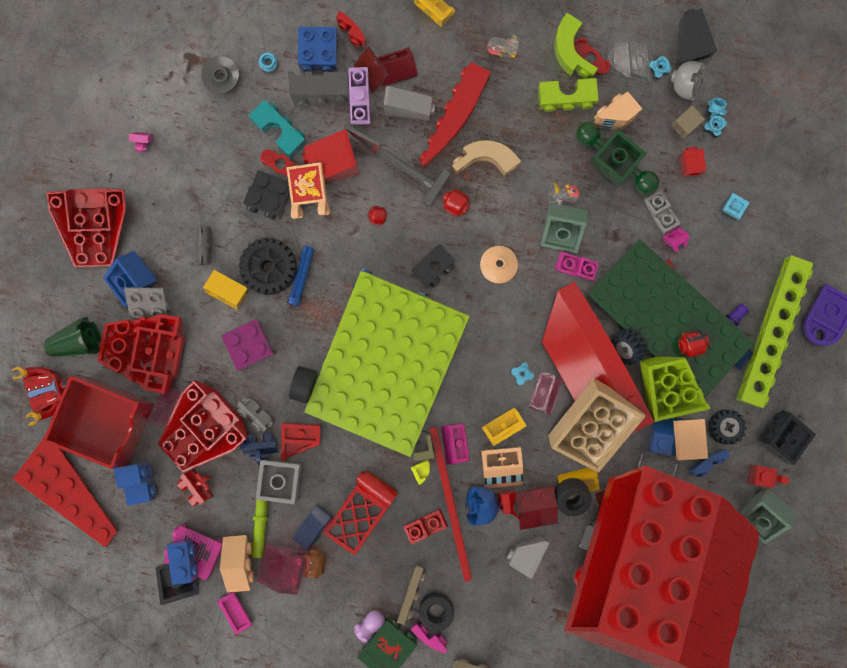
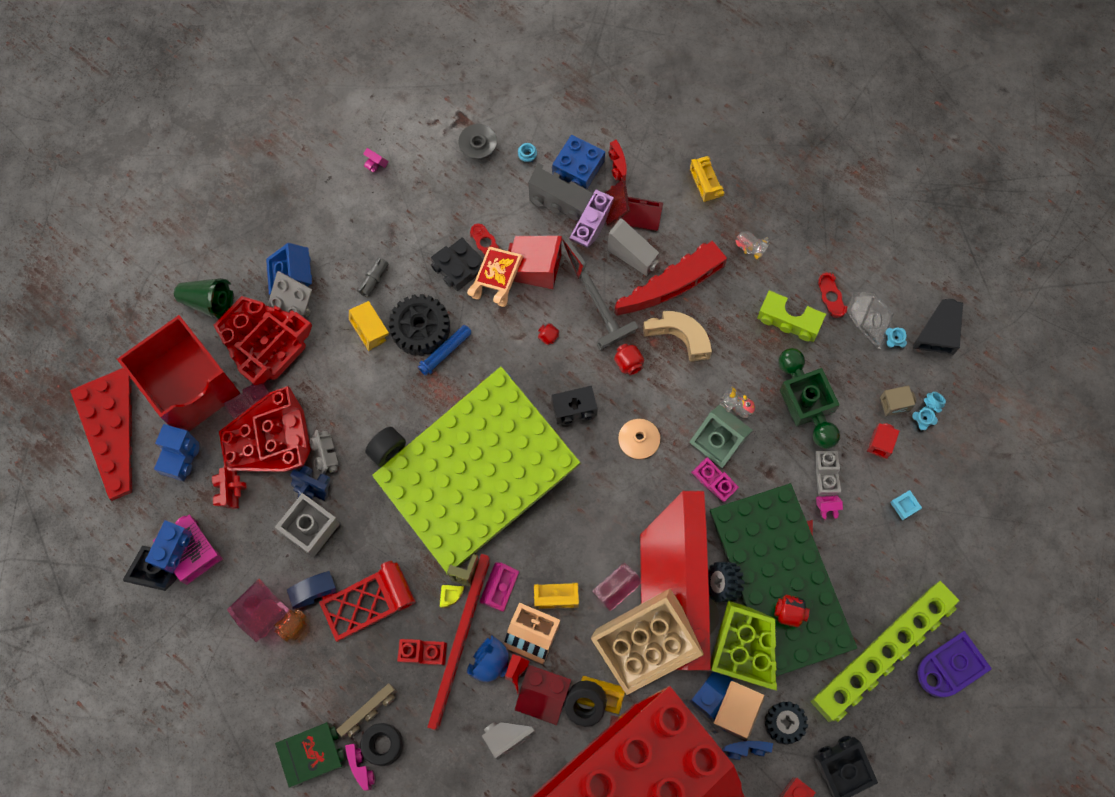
camera: 30 degrees right, 15 degrees down
red torso [11,366,69,426] -> none
red wedge [46,187,127,267] -> none
dark pink tile [217,592,253,635] -> none
light nougat brick [220,535,254,593] -> none
magenta brick [221,319,275,371] -> none
teal arch [248,100,307,159] -> none
lime pin [251,500,269,558] -> none
red wing [280,422,321,460] -> none
lavender animal [354,610,385,643] -> none
medium azure plate [511,362,534,385] -> none
lime arch [554,13,598,79] -> none
light nougat slope [593,91,642,131] -> none
light grey cylinder [671,61,706,101] -> none
dark purple pin [726,303,750,326] -> none
dark blue piece [733,349,754,371] -> none

